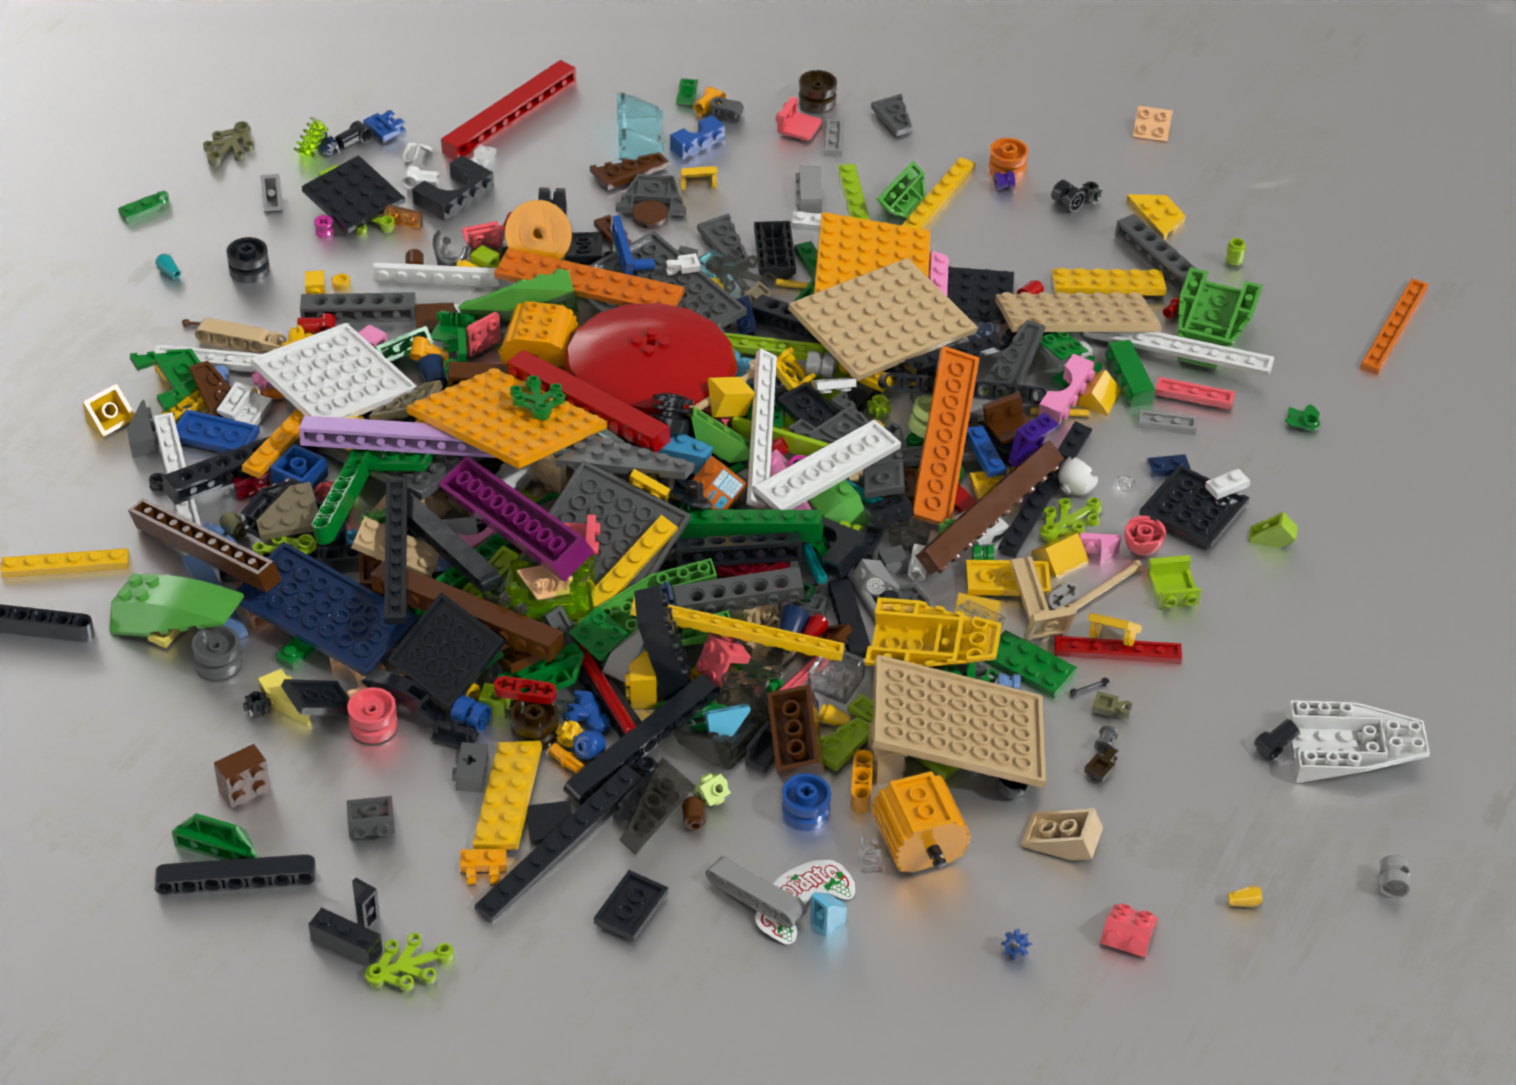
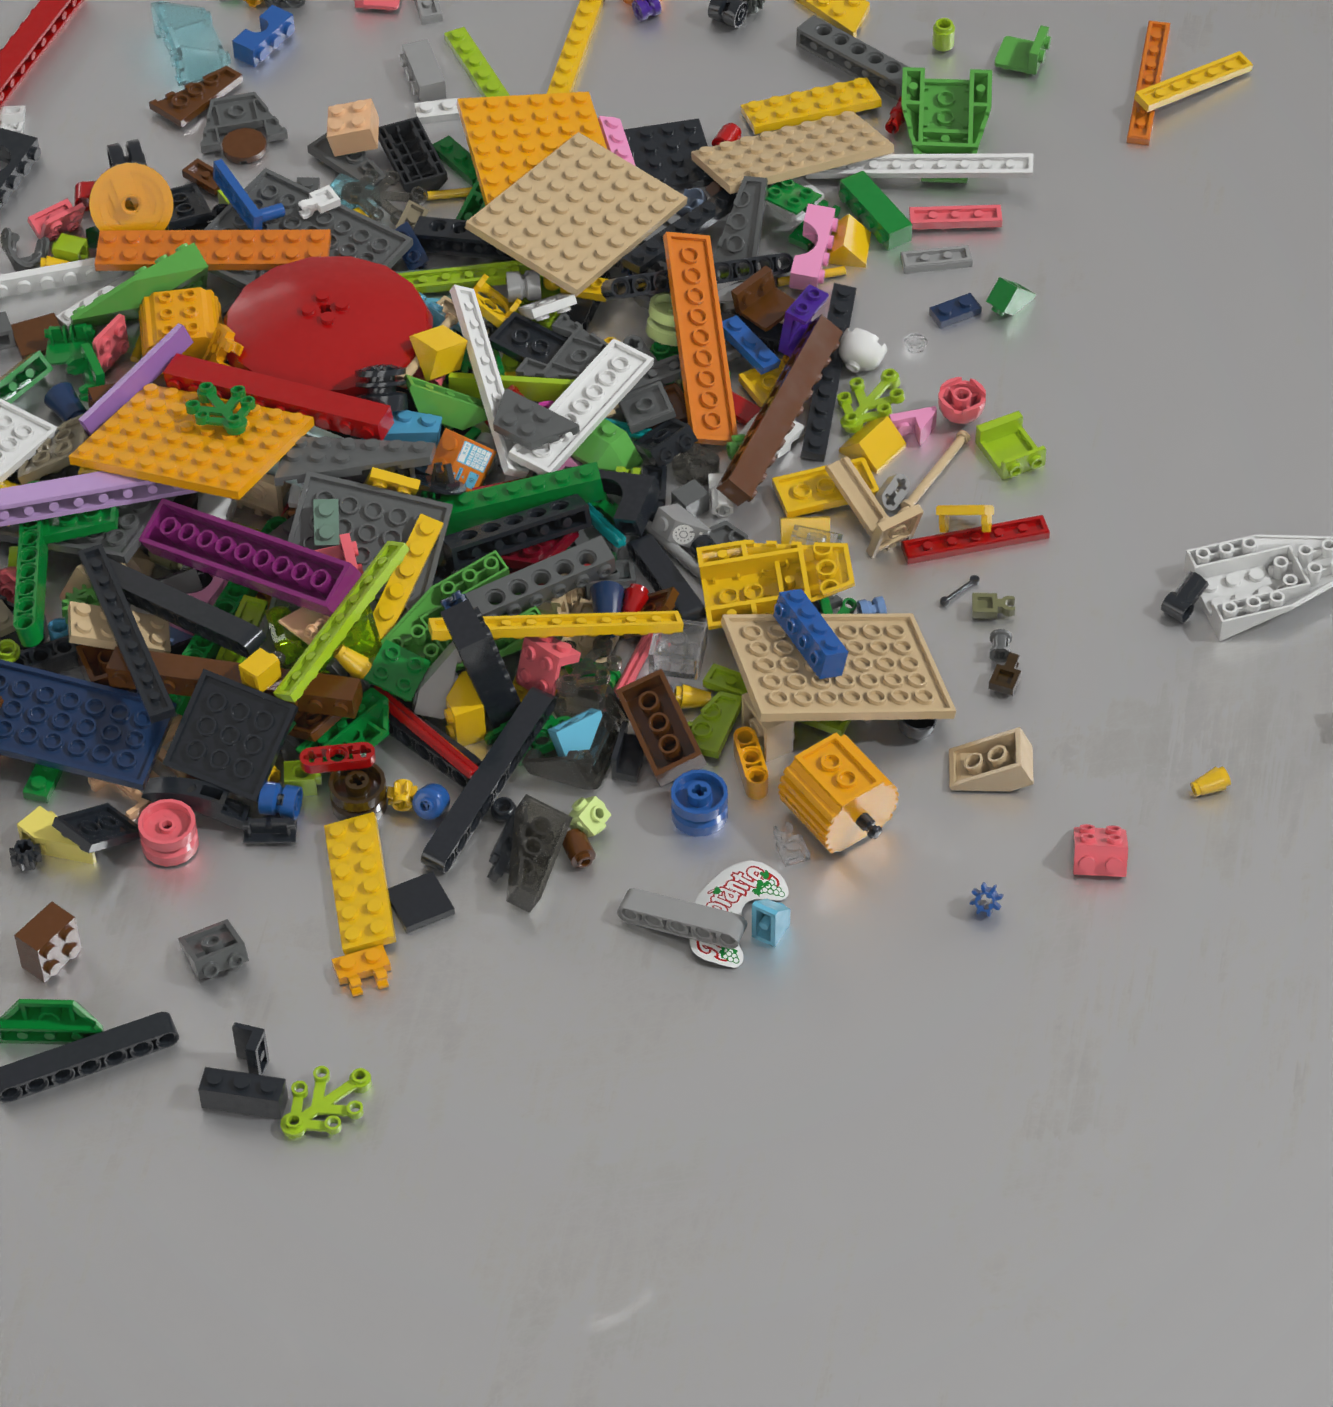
camera: 15 degrees left, 5 degrees up
light orange piece [409,336,449,366] -> none
dark grey brick [452,742,489,792] -> none
black plate [474,764,643,923] -> none
light orange axle [548,743,585,774] -> none
blue animal [562,690,610,733] -> none
black plate [594,870,669,941] -> none
yellow piece [678,166,717,190] -> none
lime gear [867,395,891,419] -> none
bright green wedge [876,161,925,220] -> none
green wheel [972,544,994,560] -> none
green plate [985,630,1077,698] -> none
black plate [1139,464,1250,549] -> none
white plate [1205,469,1250,499] -> none
lime slope [1248,511,1298,548] -> none
green plate [1285,404,1320,431] -> none
none -> medium lavender tile [78,323,193,437]
none -> light orange plate [203,323,244,367]
none -> yellow brick [238,648,282,692]
none -> lime plate [273,541,410,702]
none -> sand green plate [313,499,339,549]
none -> light nougat brick [327,98,379,157]
none -> yellow cone [333,644,372,679]
none -> dark grey wing [493,388,580,450]
none -> blue brick [773,589,848,679]
none -> green slope [986,277,1037,316]
none -> bright green bracket [994,25,1052,75]
none -> yellow plate [1134,51,1253,112]

